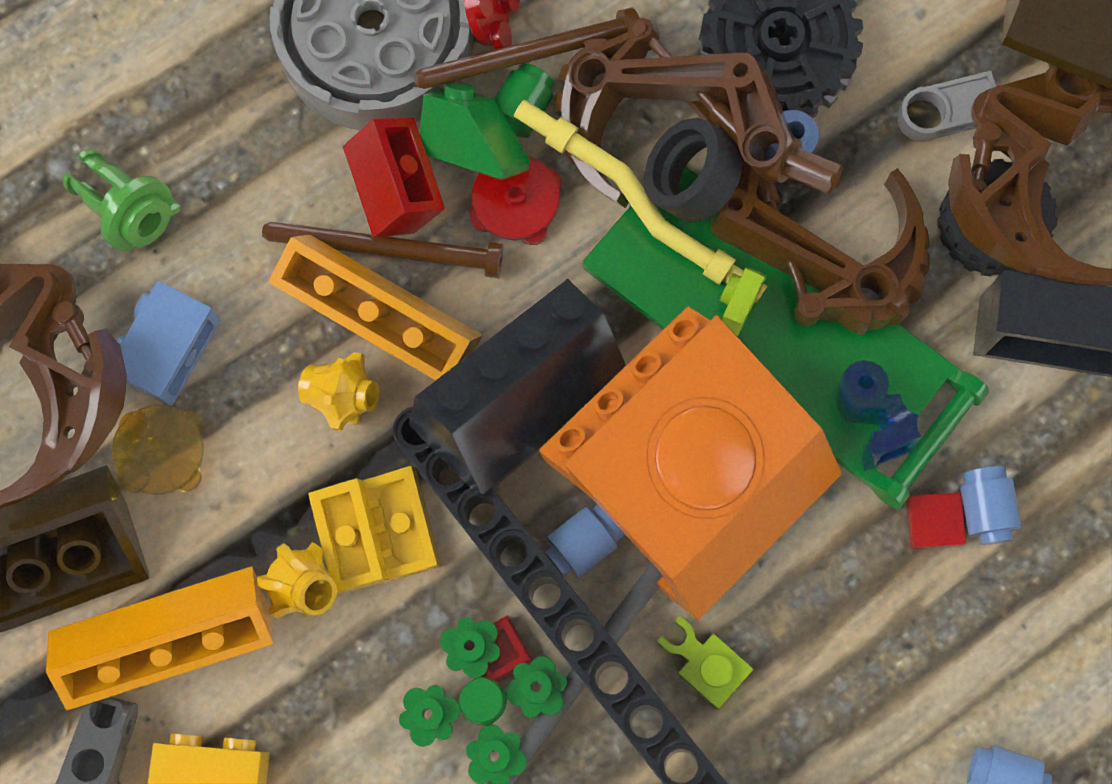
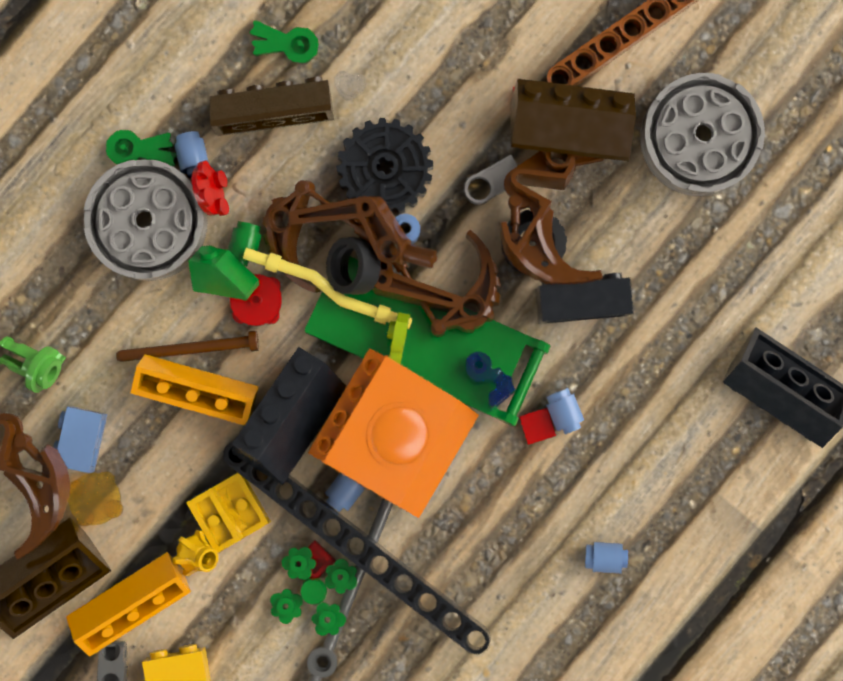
camera: 20 degrees left, 10 degrees up
yellow rock [298,352,379,432] -> none
red brick [342,117,445,238] -> none
reddish brown bar [413,7,640,89] -> none
lime plate [656,615,753,710] -> none

